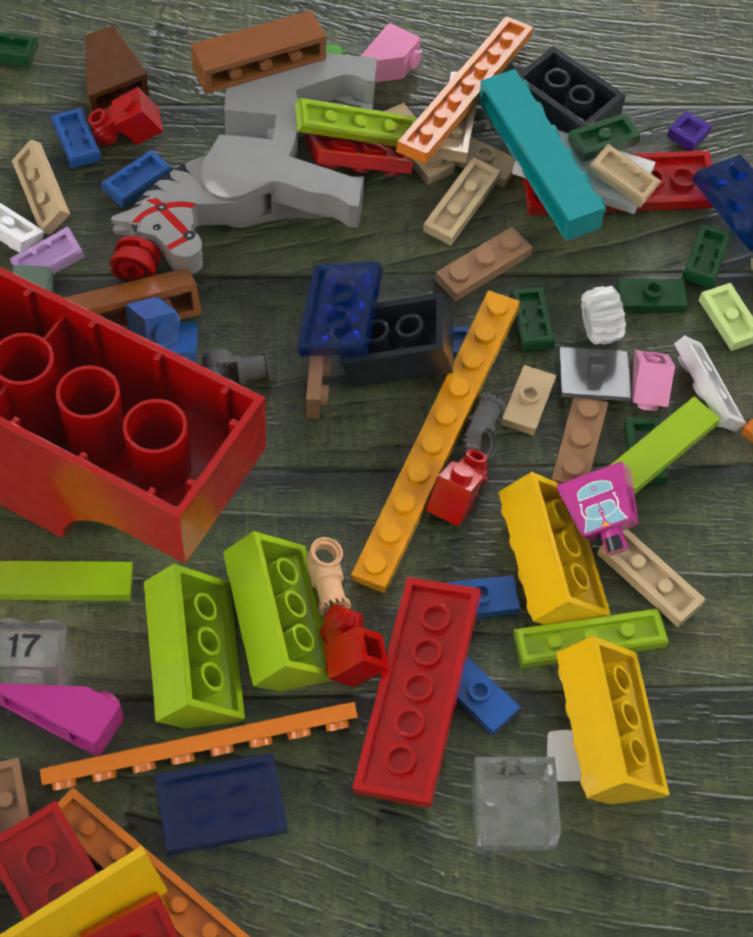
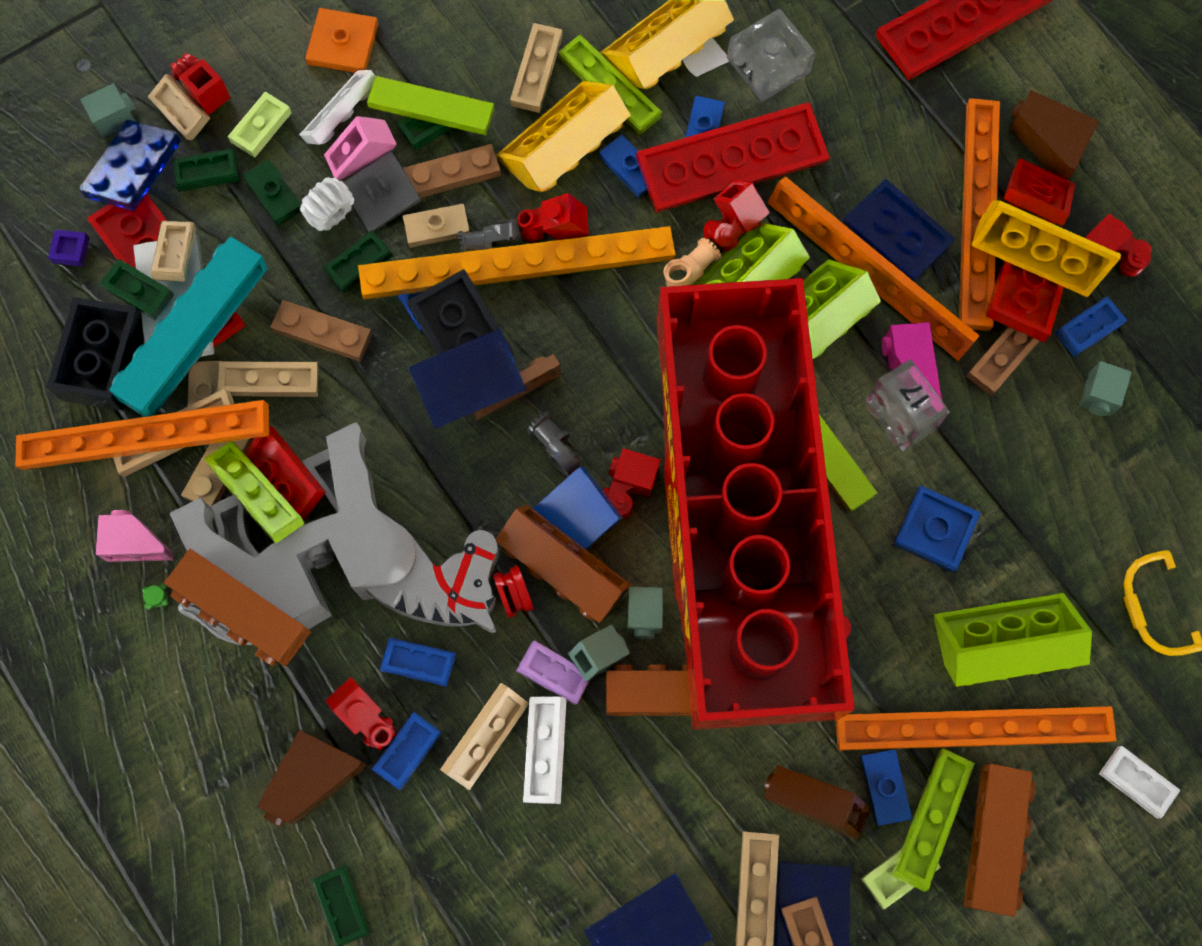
camera: 120 degrees left, 15 degrees up
blue brick [126,296,180,347] -> none
dark pink torso [556,461,638,555] -> none

